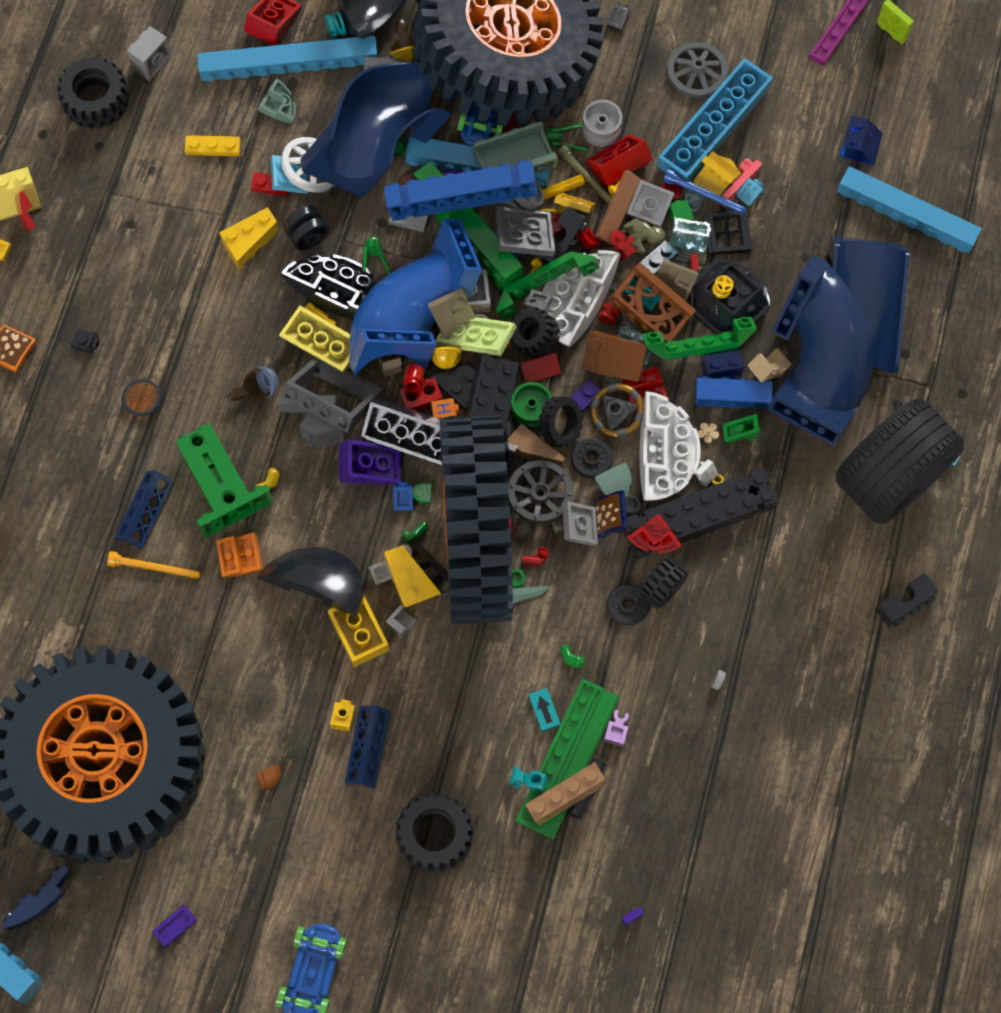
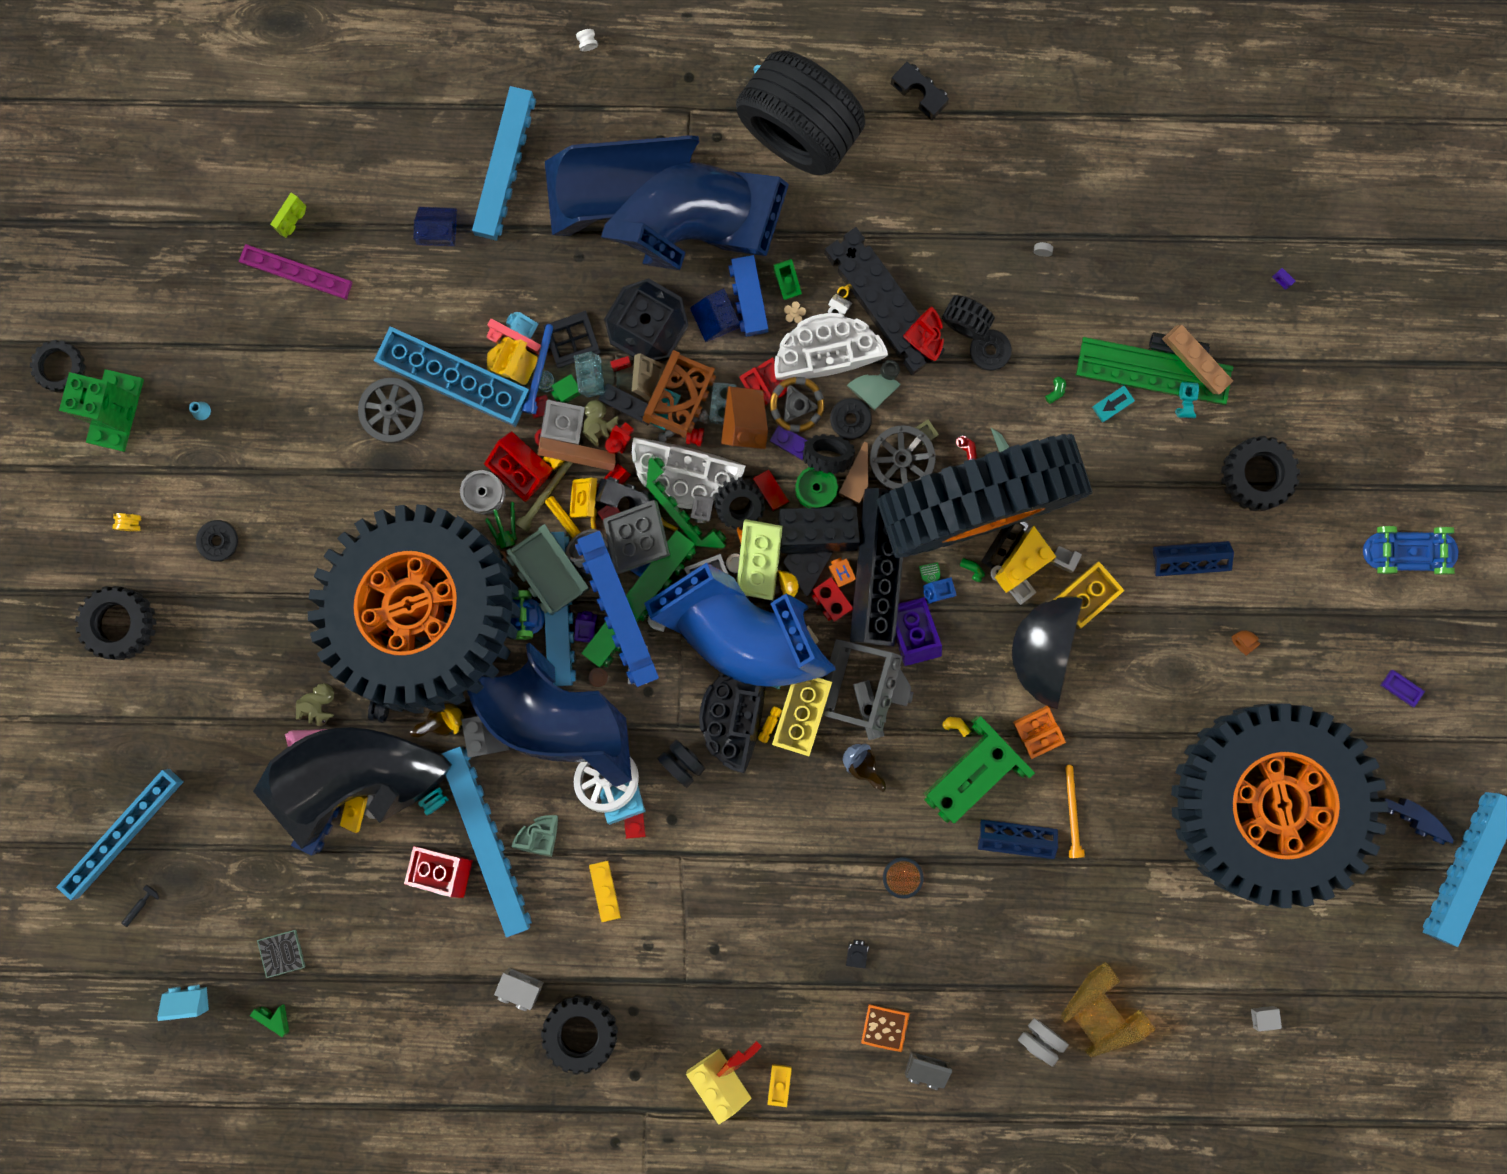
camera: 100 degrees left, 15 degrees up
yellow wedge [219,207,279,271] -> none
yellow brick [330,699,355,732] -> none
green plant [362,237,391,275] -> none
red brick [403,364,424,392] -> none
dark tan plate [428,288,476,339] -> none
light grey plate [562,501,598,546] -> none
slope [594,490,628,539] -> none
lavender plate [603,710,629,747] -> none
flat silver bracket [605,2,631,30] -> none
green slope [642,317,757,360] -> none
yellow wheel [712,275,733,299] -> none
tan panel [747,348,792,383] -> none

